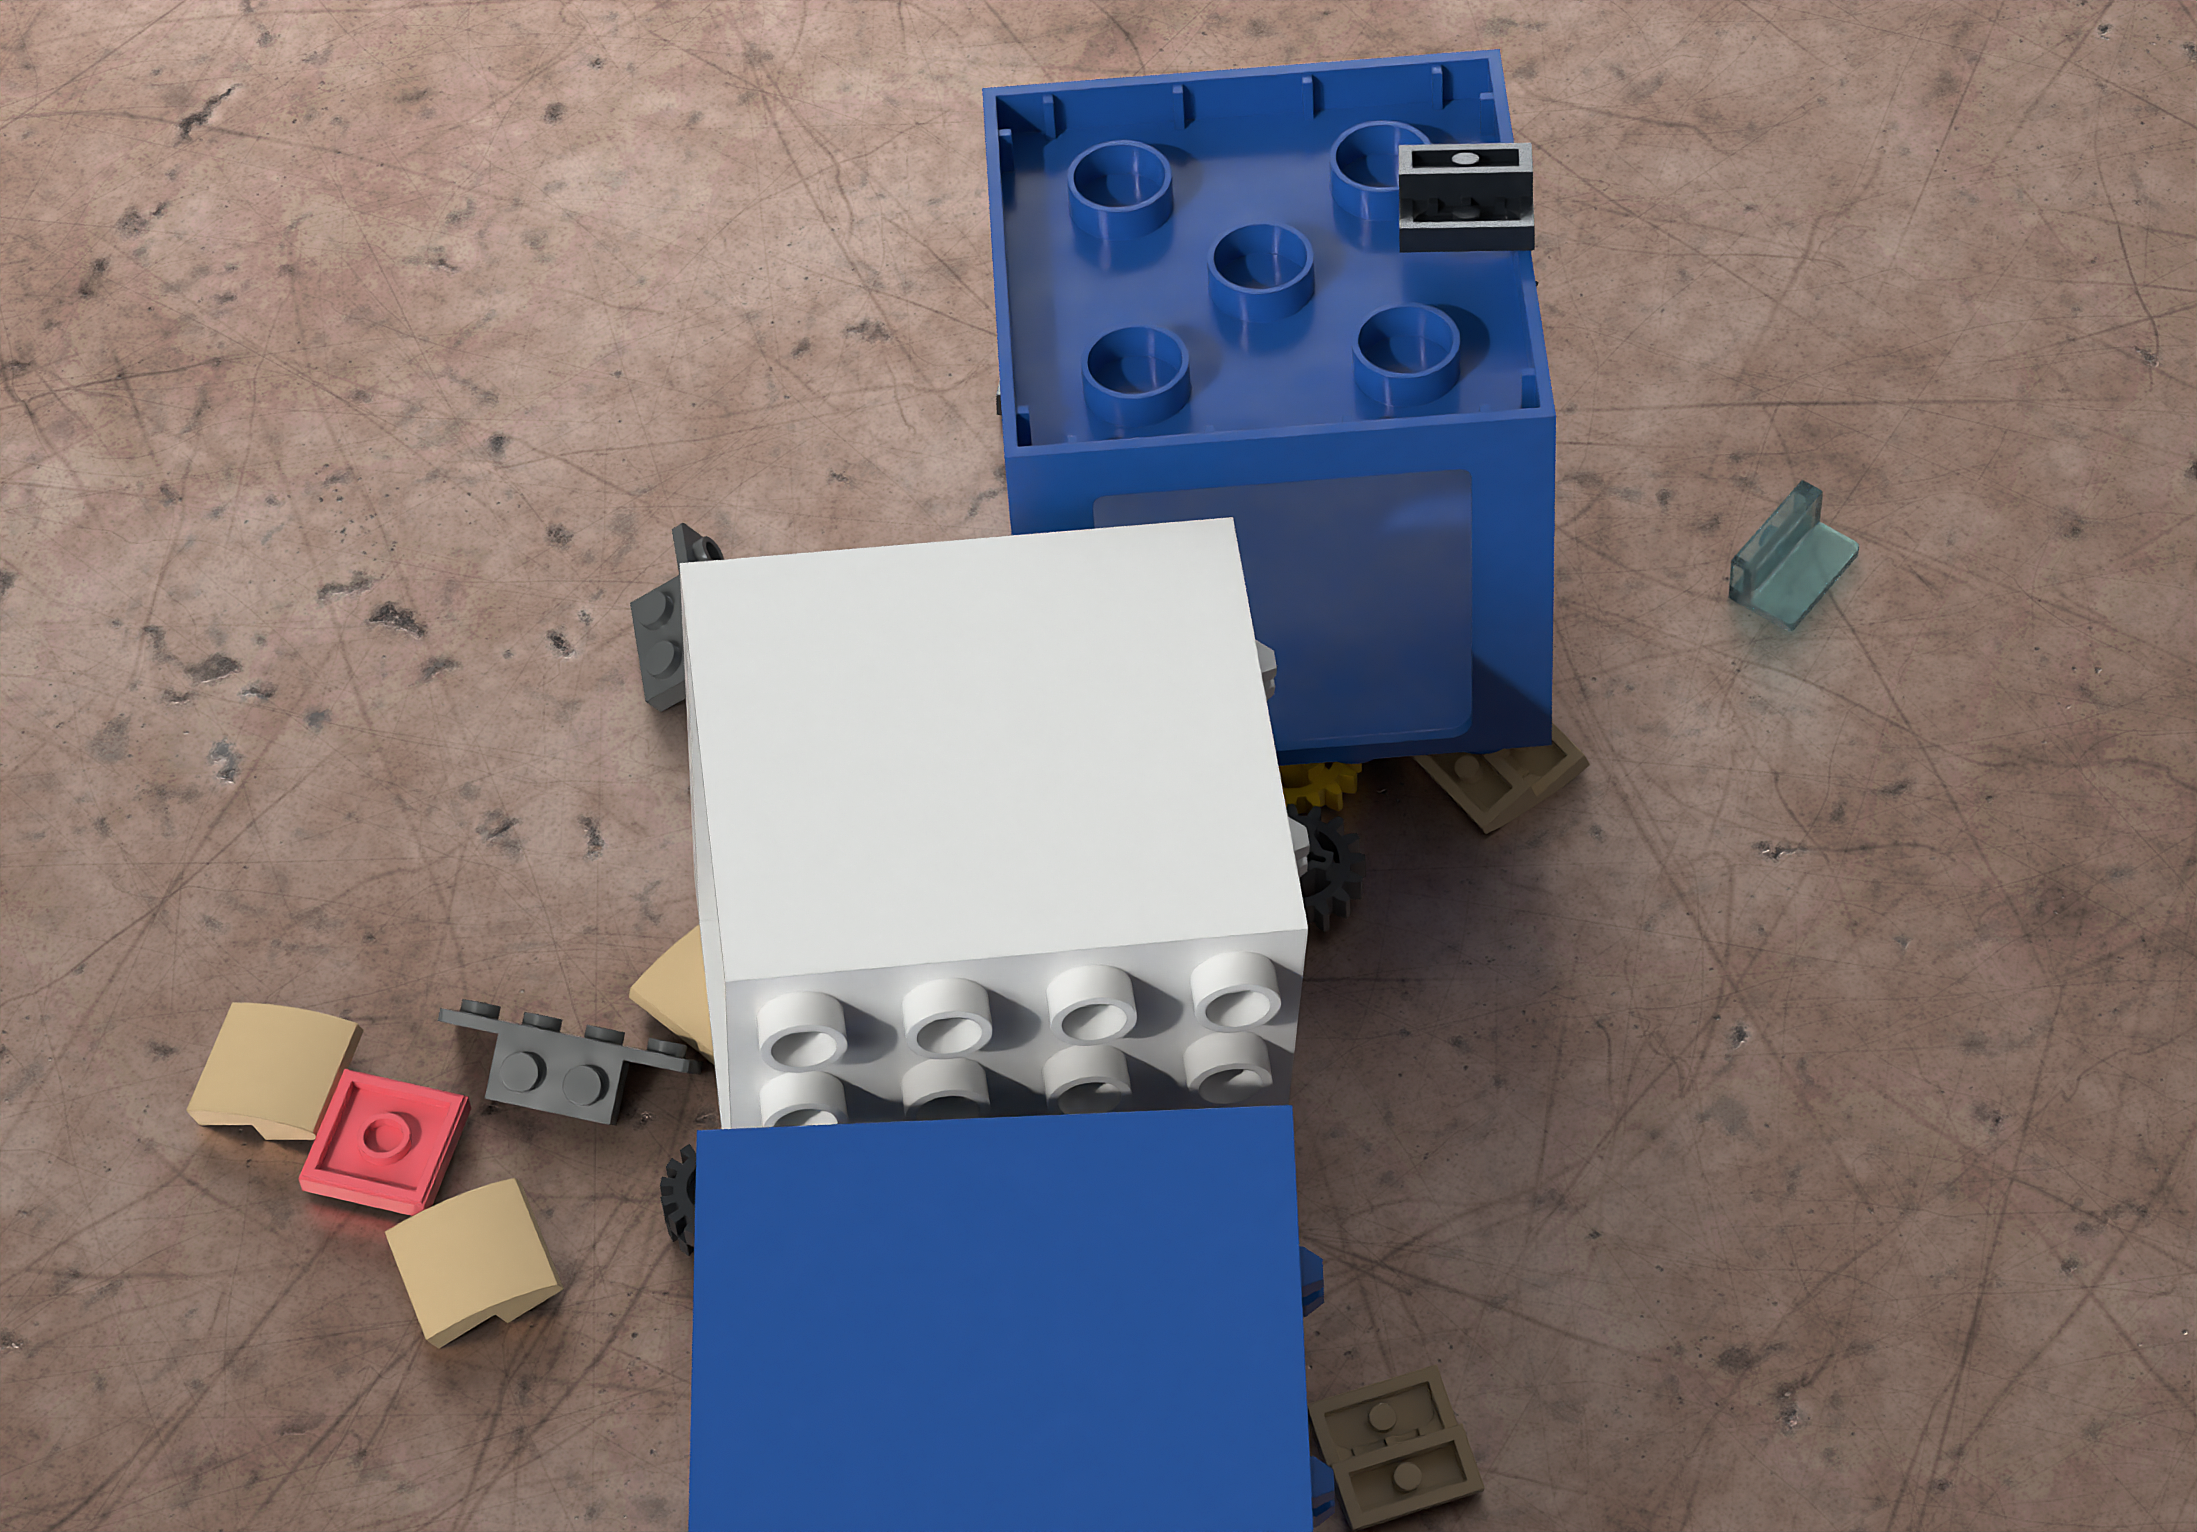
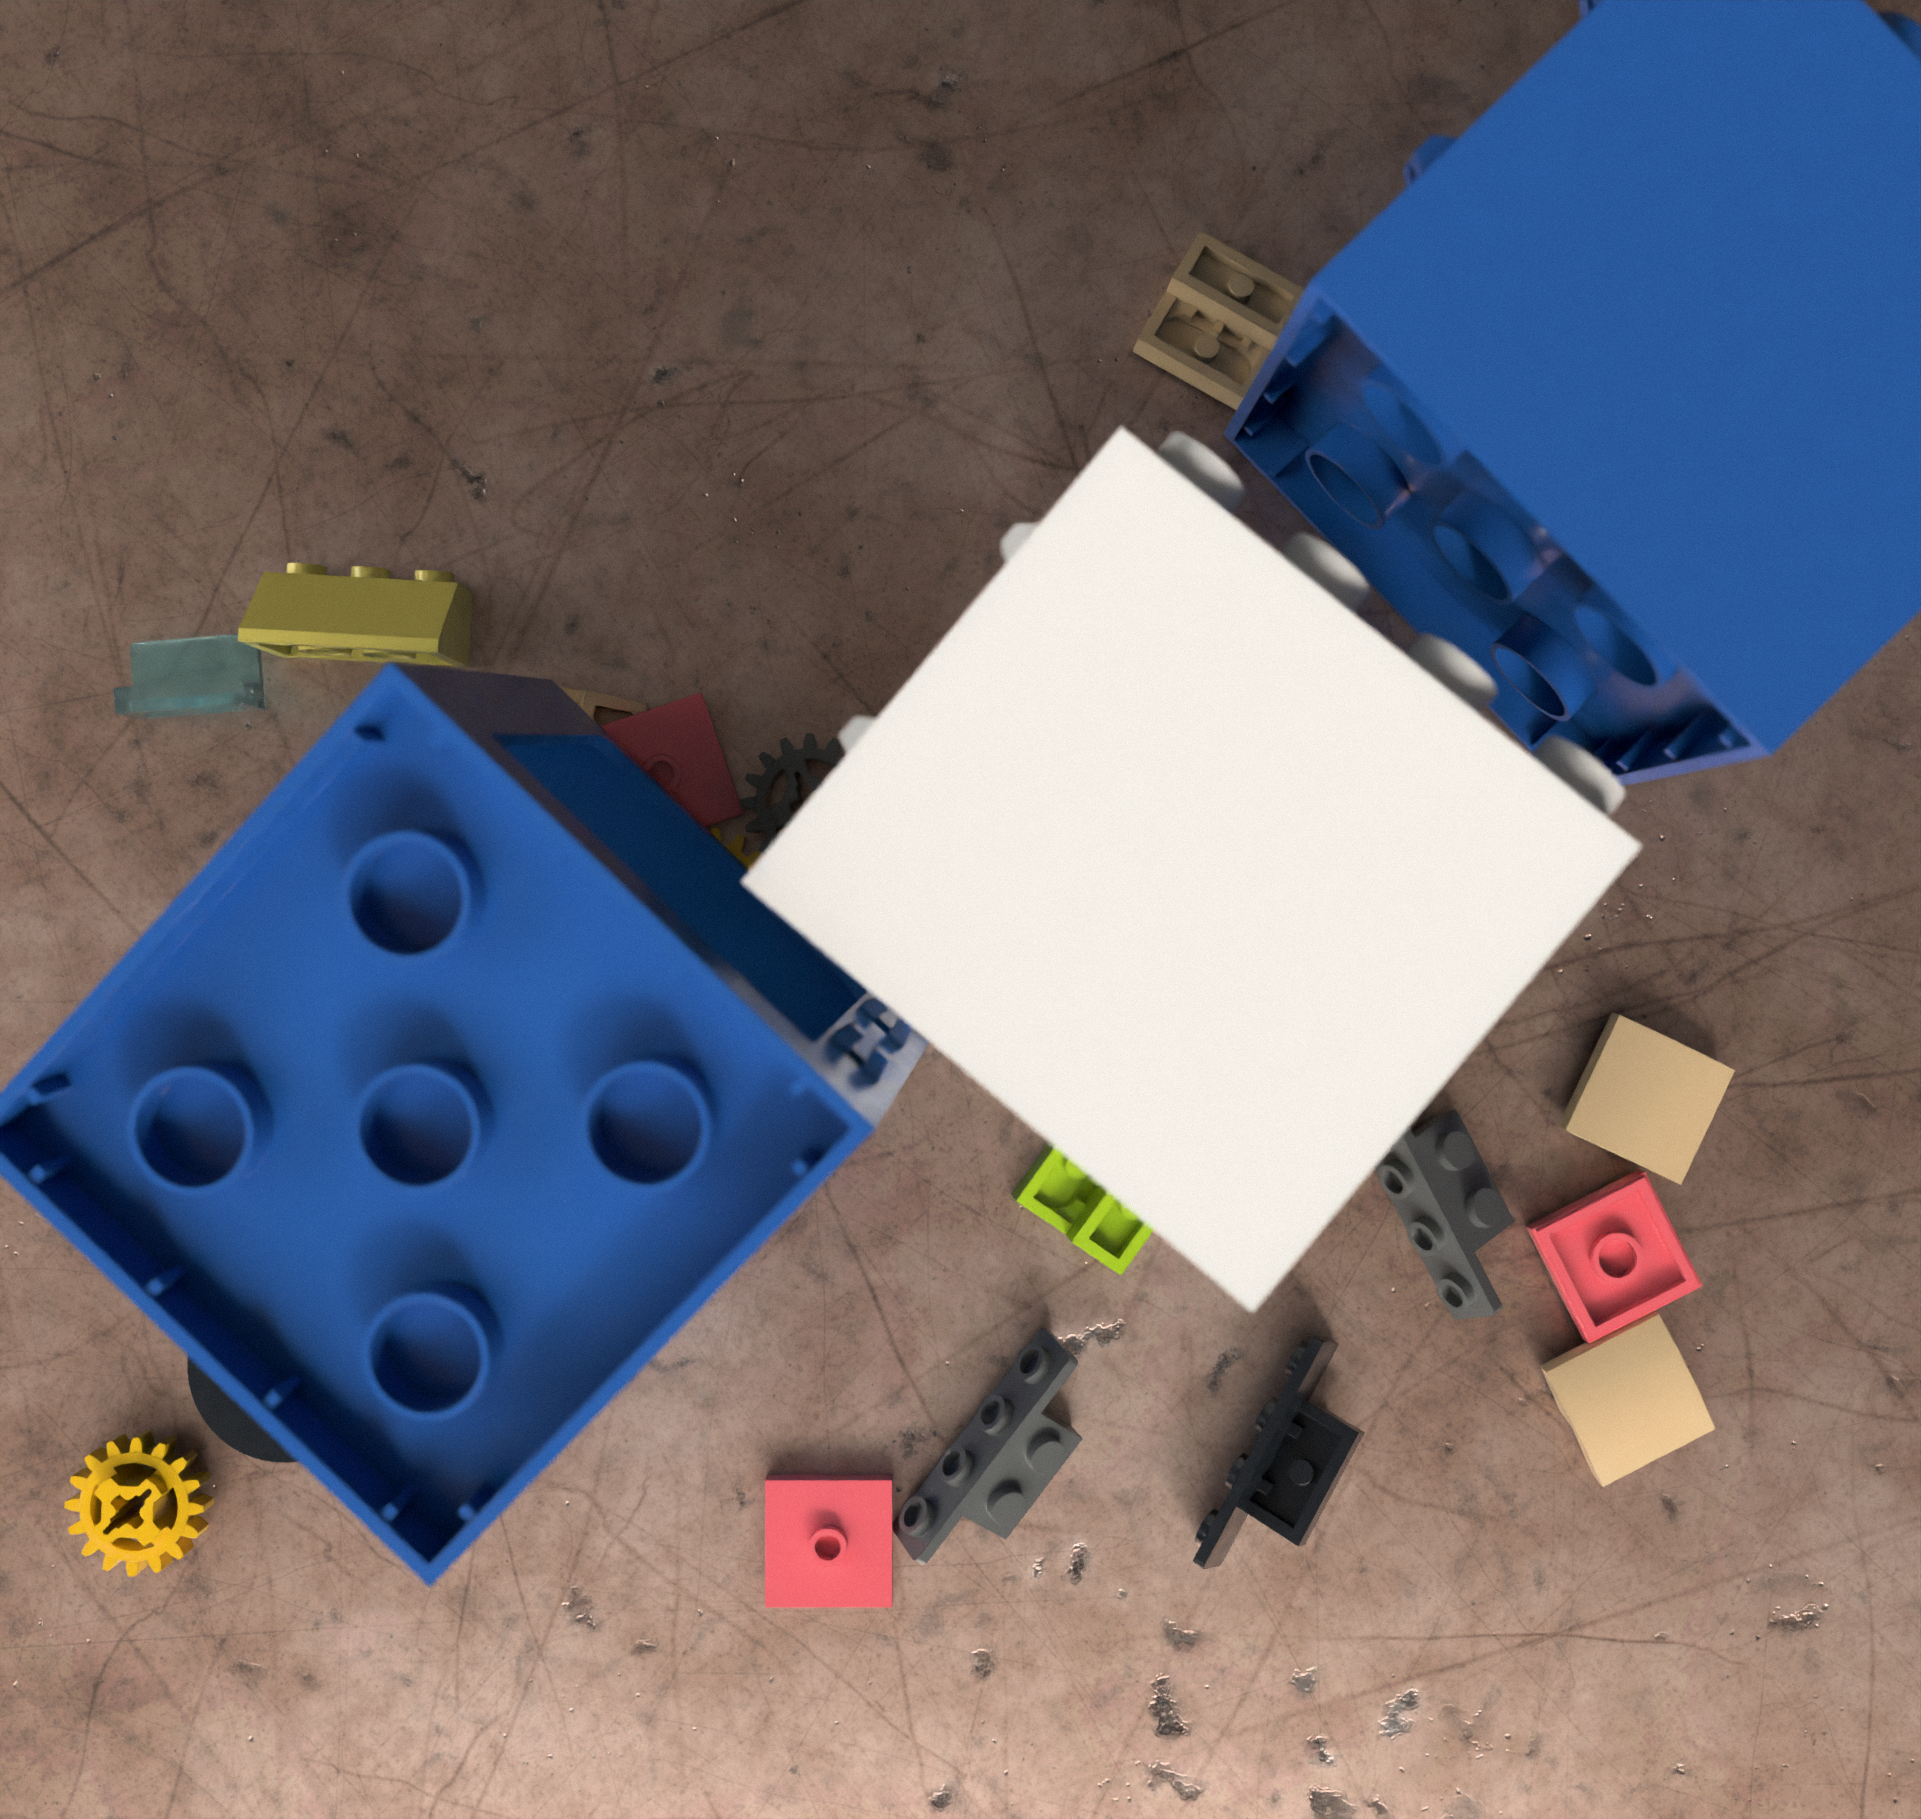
camera: 140 degrees left, 35 degrees up
black slope [1399,143,1535,253] -> none
none -> light yellow slope [238,563,473,668]
none -> coral plate [600,692,743,826]
none -> coral plate [765,1474,893,1608]
none -> black bracket [1193,1335,1365,1569]

